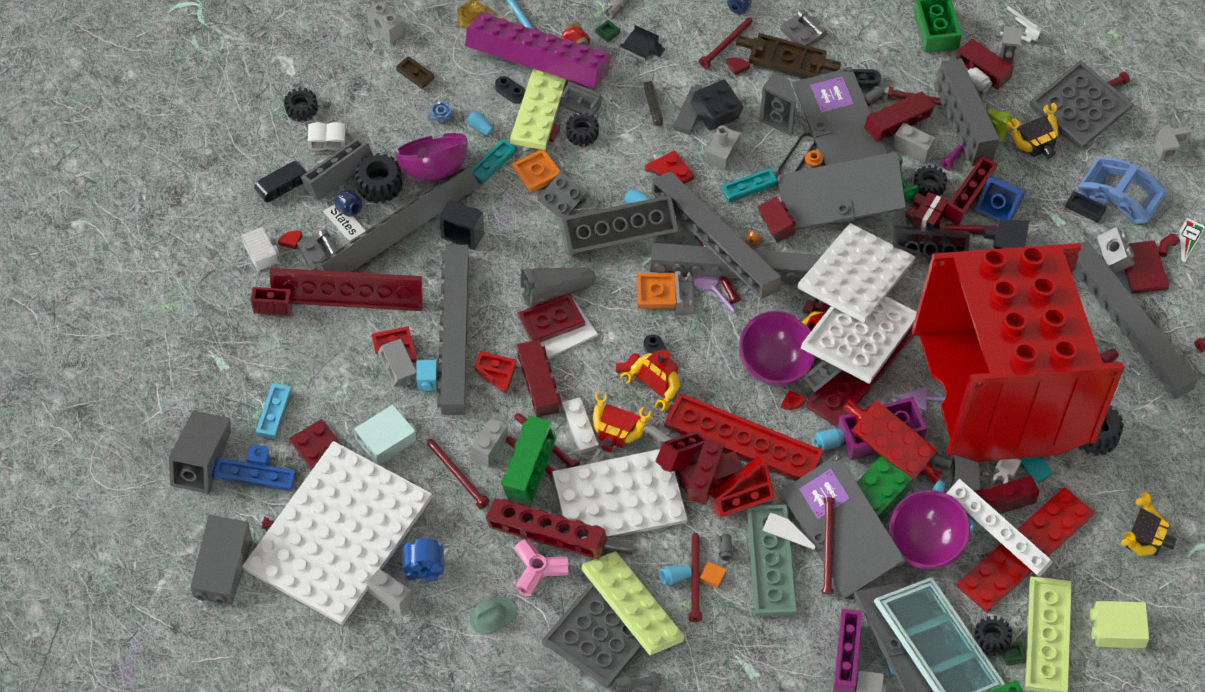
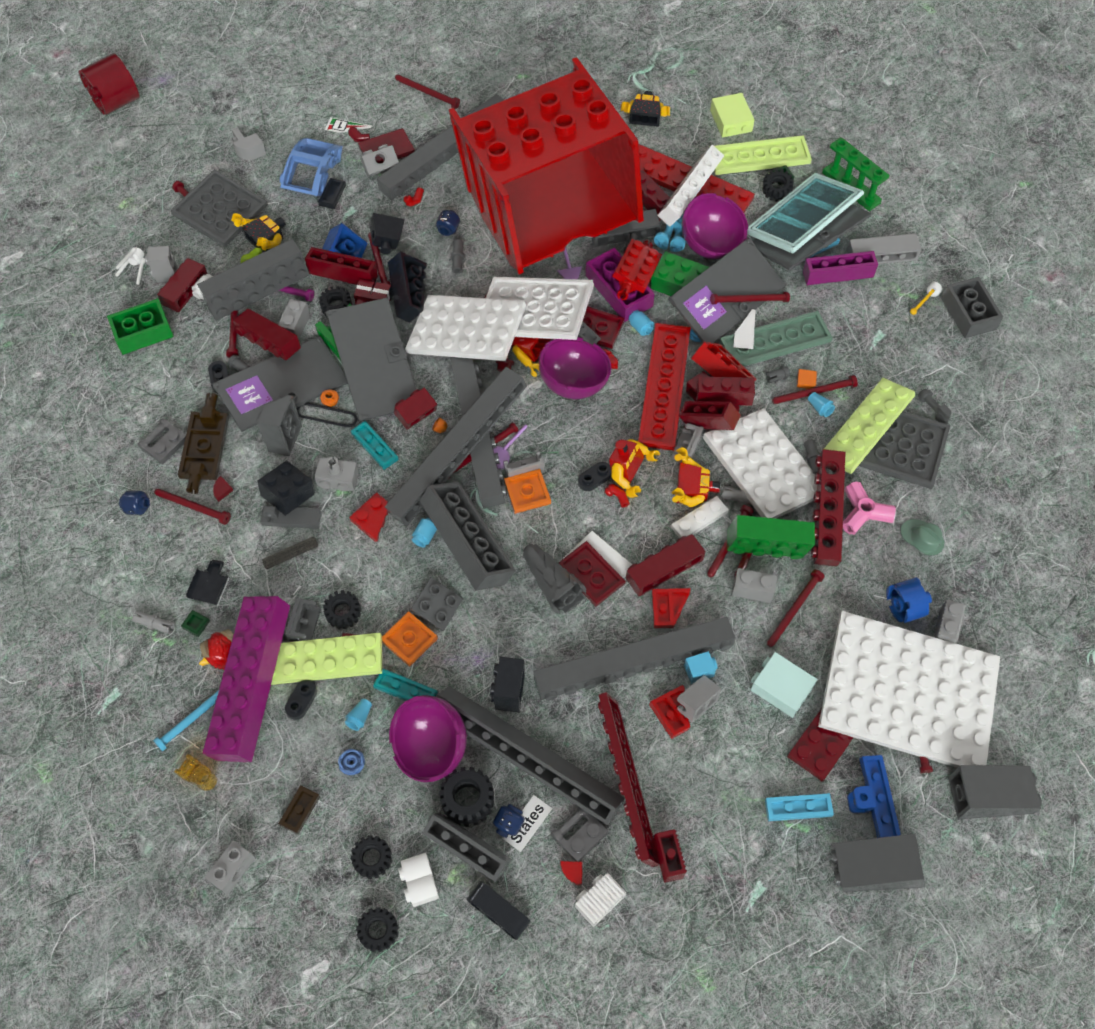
camera: 105 degrees left, 5 degrees up
none -> black tyre [350,835,392,879]

